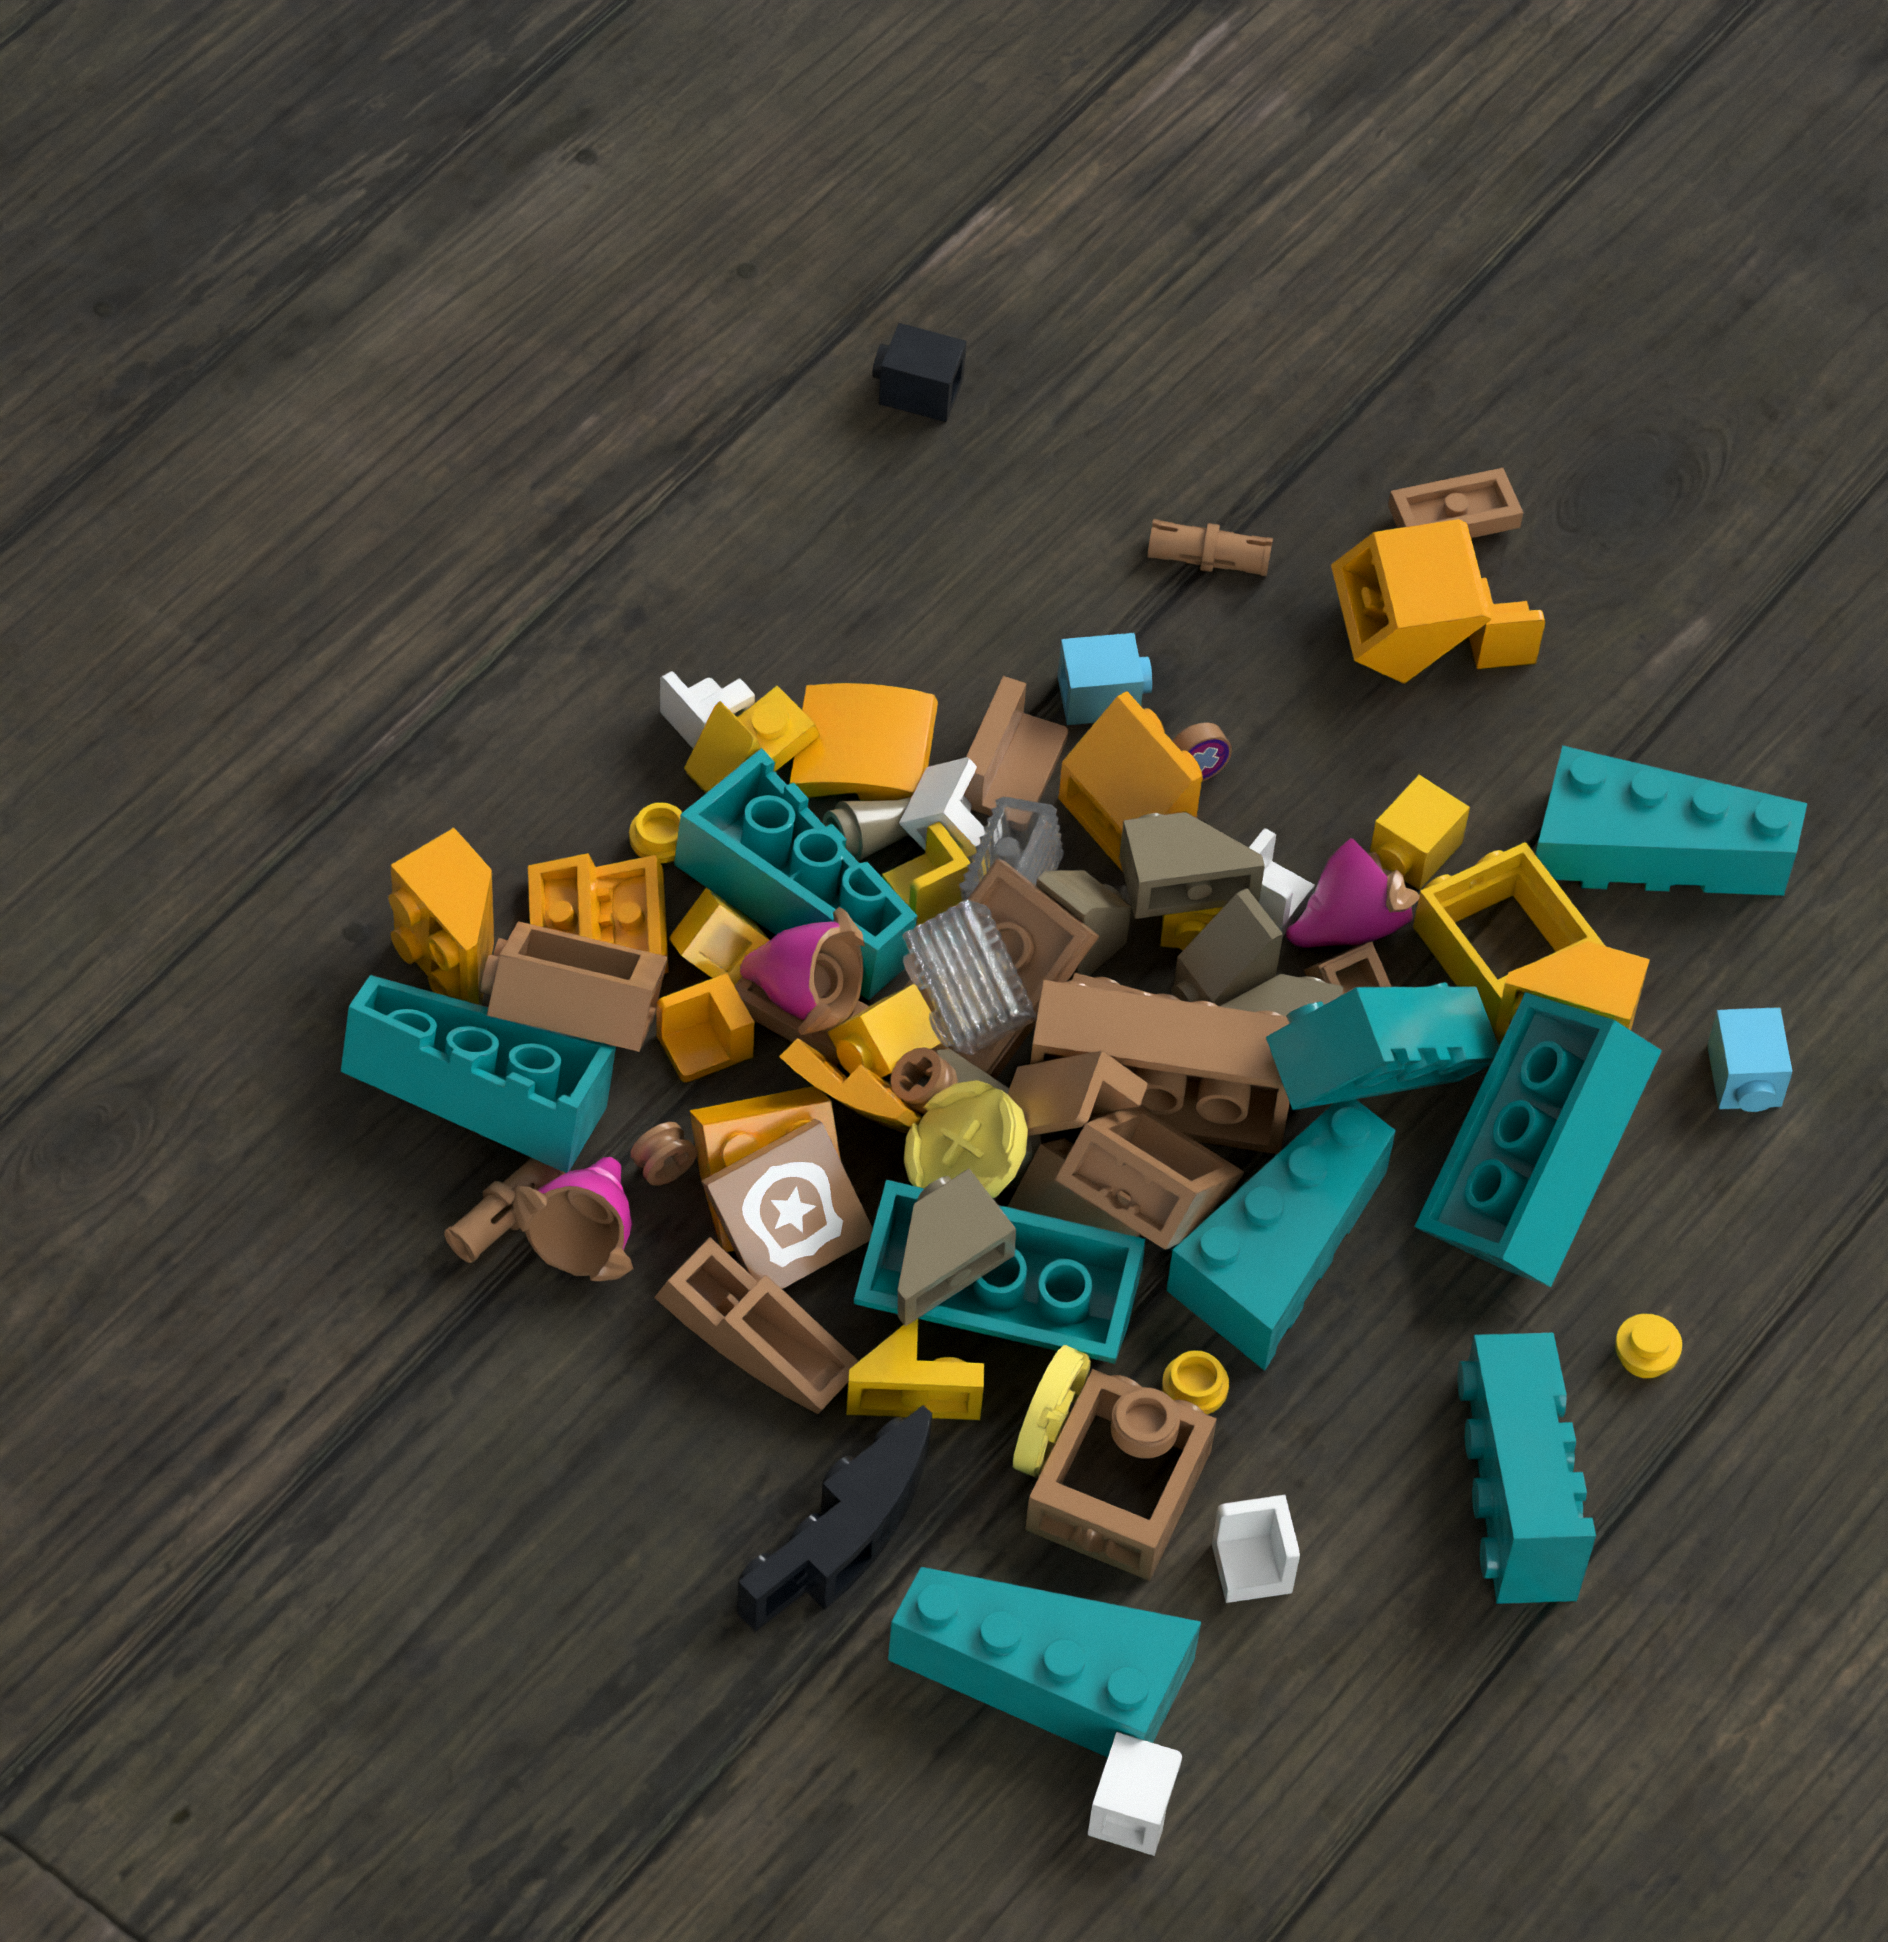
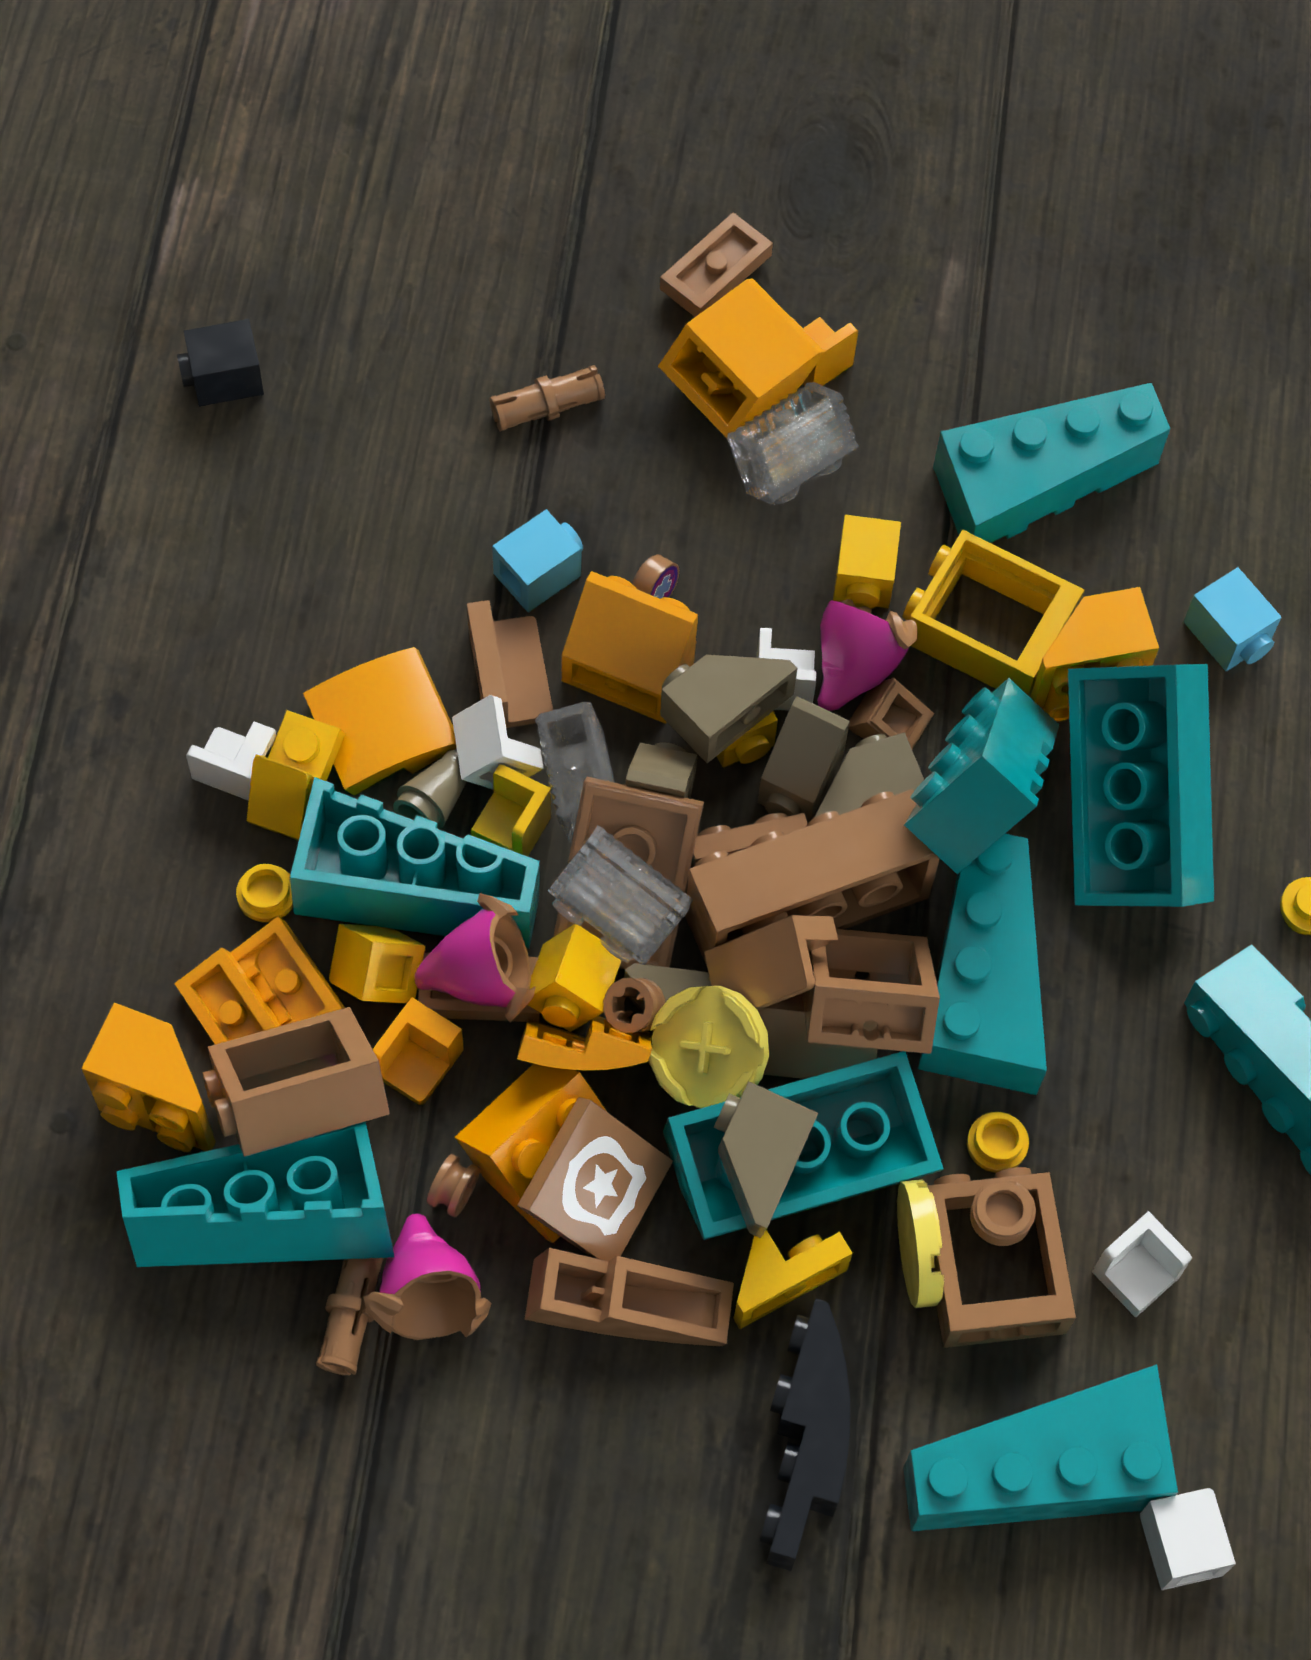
camera: 30 degrees left, 10 degrees up
none -> clear brick [727,382,859,505]

